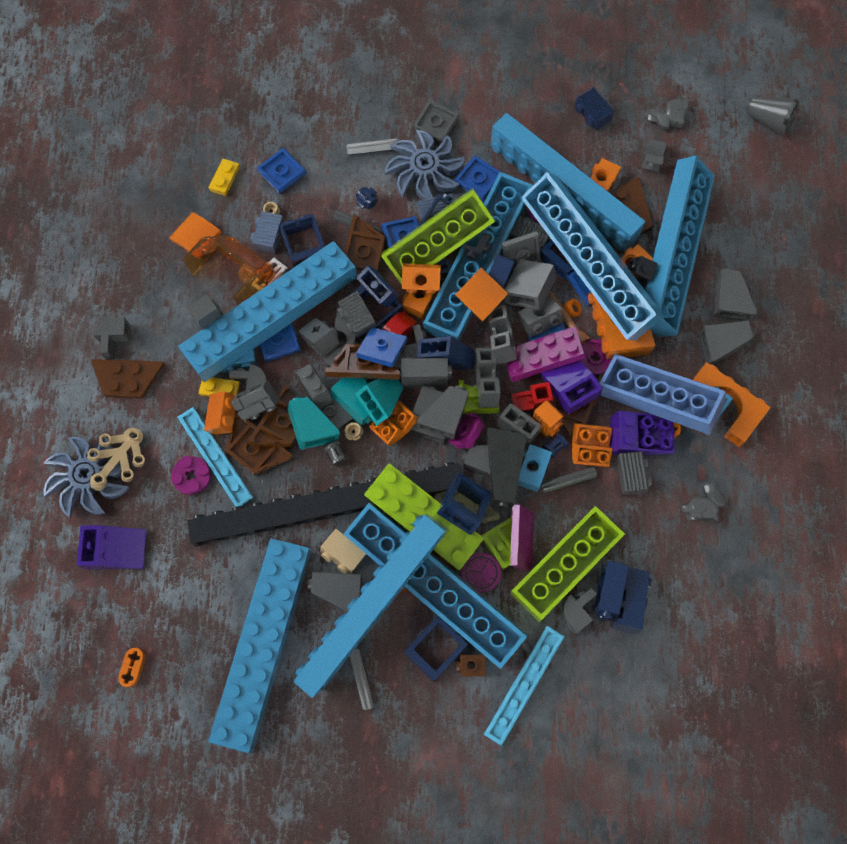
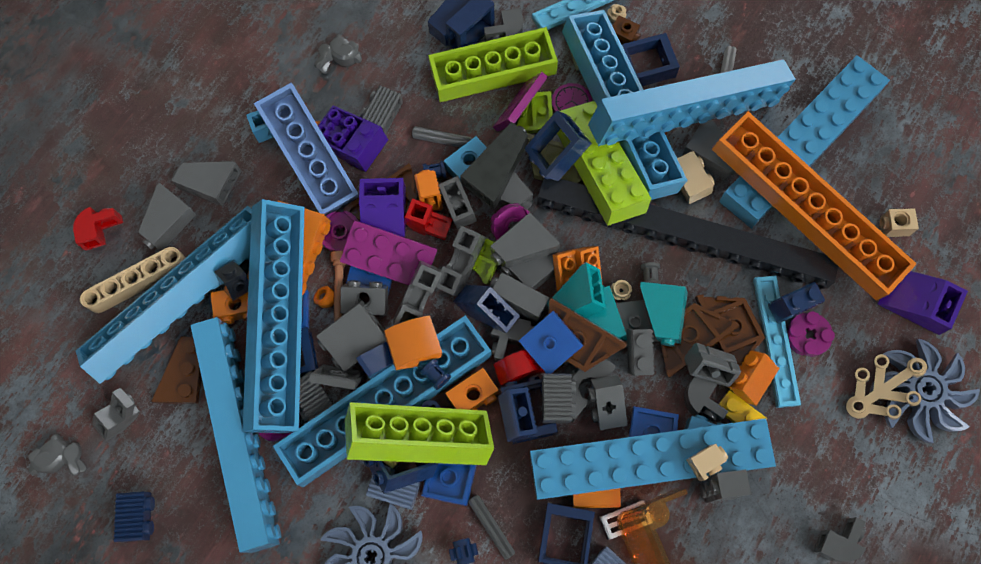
camera: 150 degrees left, 0 degrees up
reddish brown wing [91,359,165,399] -> none
orange beam [118,648,146,687] -> none
reddish brown wing [344,214,386,279] -> none
orange brick [402,264,441,293] -> none
blue plate [454,155,500,202] -> none
black bracket [463,233,492,262] -> none
orange slope [572,423,613,467] -> none
orange brick [589,158,621,192] -> none
orange arch [693,362,771,447] -> none
none -> red brick [73,207,123,251]
none -> tan beam [80,247,186,313]
none -> dark blue bush [421,359,451,390]
none -> tan plate [607,4,627,23]
none -> tan brick [686,444,728,481]
none -> orange brick [712,111,917,300]
none -> dark blue brick [768,282,825,323]
none -> tan brick [879,209,919,237]

